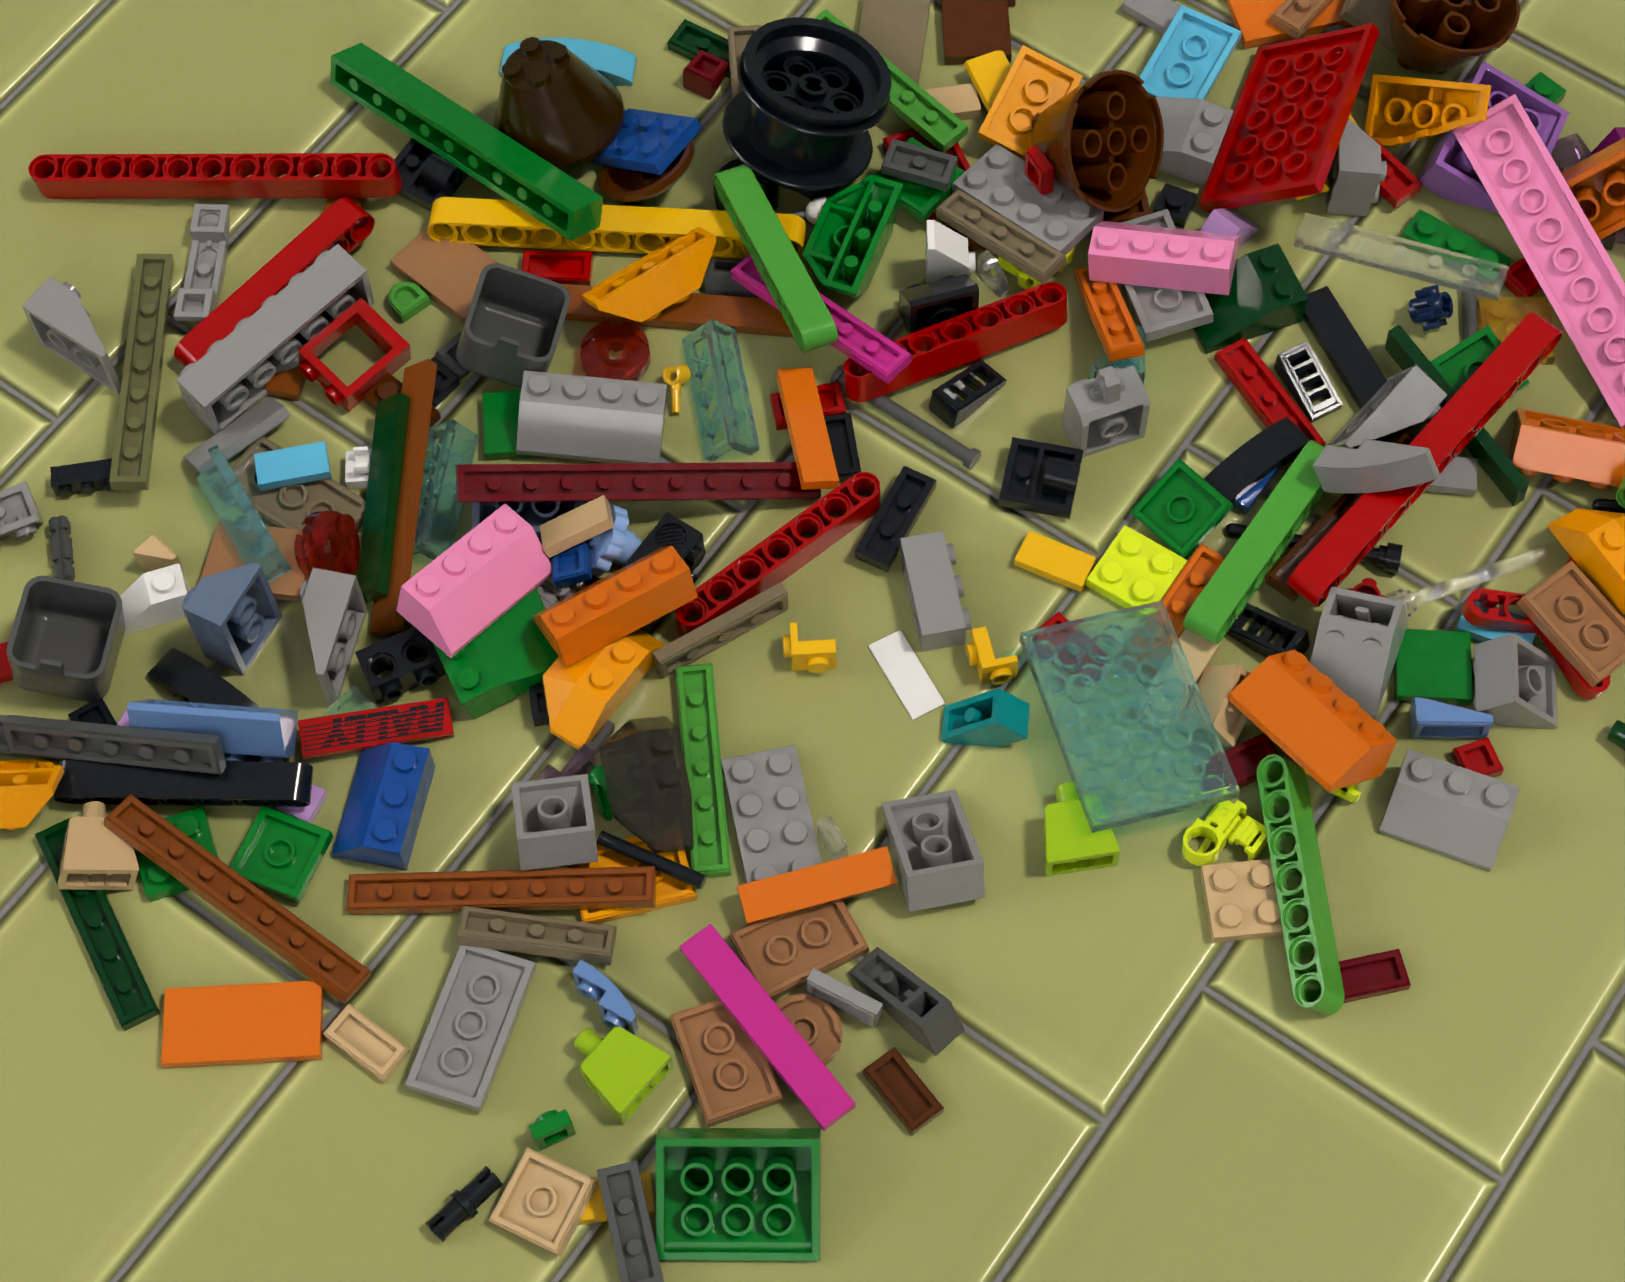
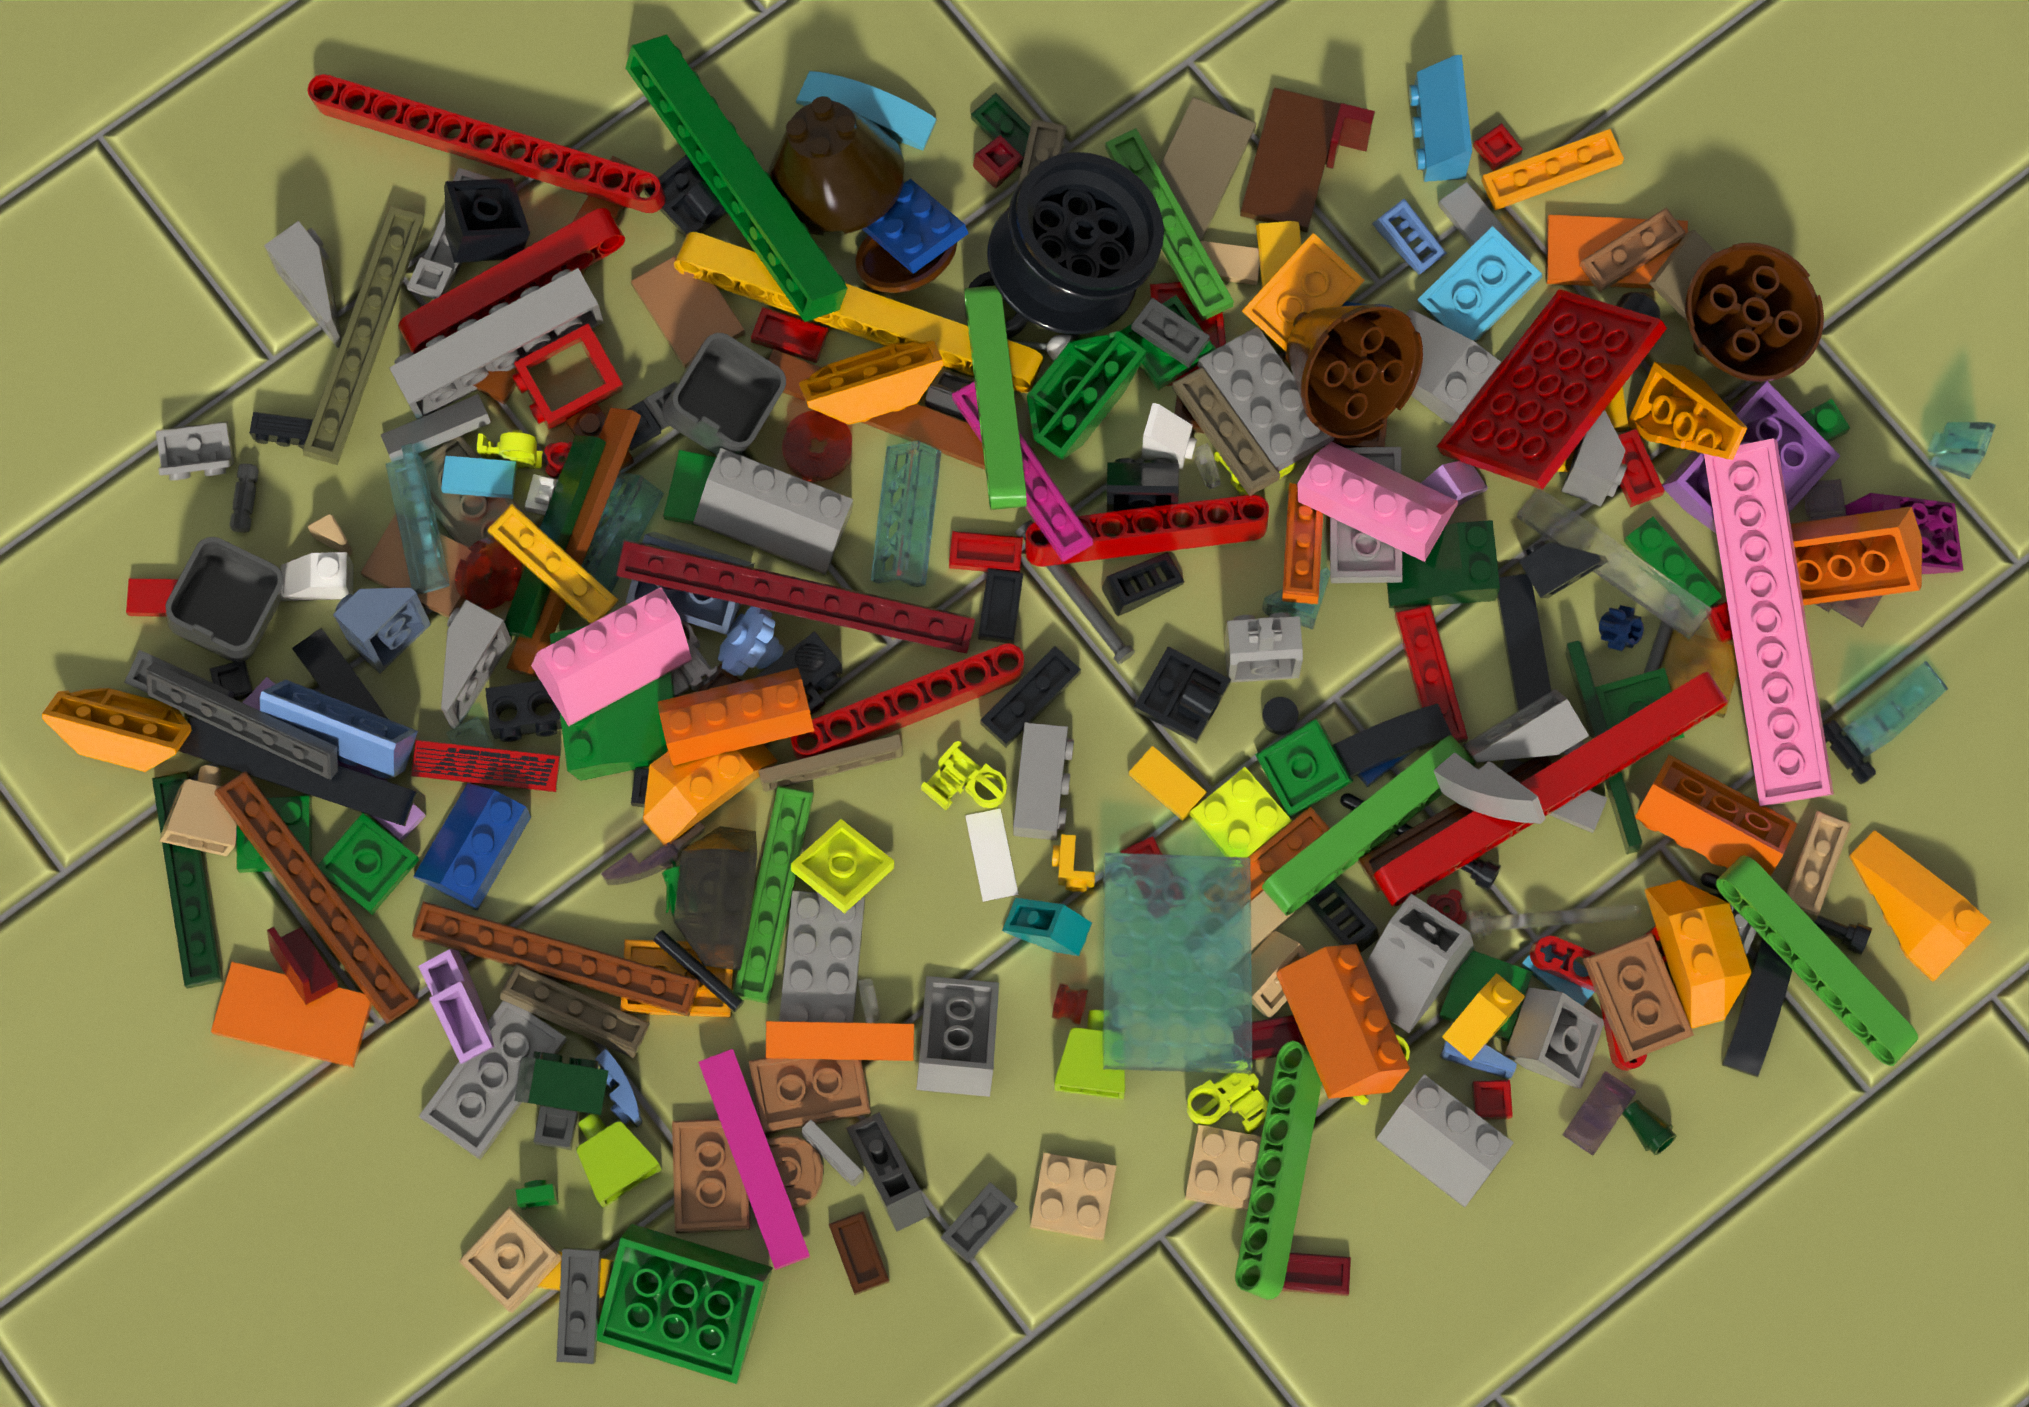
camera: 15 degrees right, 10 degrees up
tan tile [323,1004,411,1083] -> none
bright green tile [388,281,431,323] -> none
black pin [425,1166,503,1242] -> none
light grey slope [511,774,598,871] -> none
tan tile [539,495,614,558] -> none
blue tile [551,542,592,588] -> none
yellow hand [662,365,691,414] -> none
orange tile [776,368,839,490] -> none
yellow bracket [783,622,837,673] -> none
red tile [1025,145,1054,196] -> none
black plate [1153,183,1198,228] -> none
slope [1274,341,1343,422] -> none
none -> dark red panel [267,927,338,1005]
none -> lavender slope [418,949,495,1064]
none -> black slope [444,178,530,263]
none -> neon yellow piece [477,430,543,469]
none -> yellow tile [487,504,619,624]
none -> dark green brick [514,1051,609,1115]
none -> dark grey plate [533,1105,578,1150]
none -> red plate [544,442,573,477]
none -> neon yellow plate [791,819,894,914]
none -> neon yellow piece [921,741,1007,810]
none -> dark grey plate [941,1182,1018,1264]
none -> tan plate [1030,1153,1117,1241]
none -> clear red wheel [1052,983,1089,1025]
none -> black tile [1262,697,1299,735]
none -> medium blue slope [1372,199,1447,275]
none -> yellow slope [1442,973,1525,1061]
none -> black slope [1519,541,1608,599]
none -> slope [1562,1071,1636,1156]

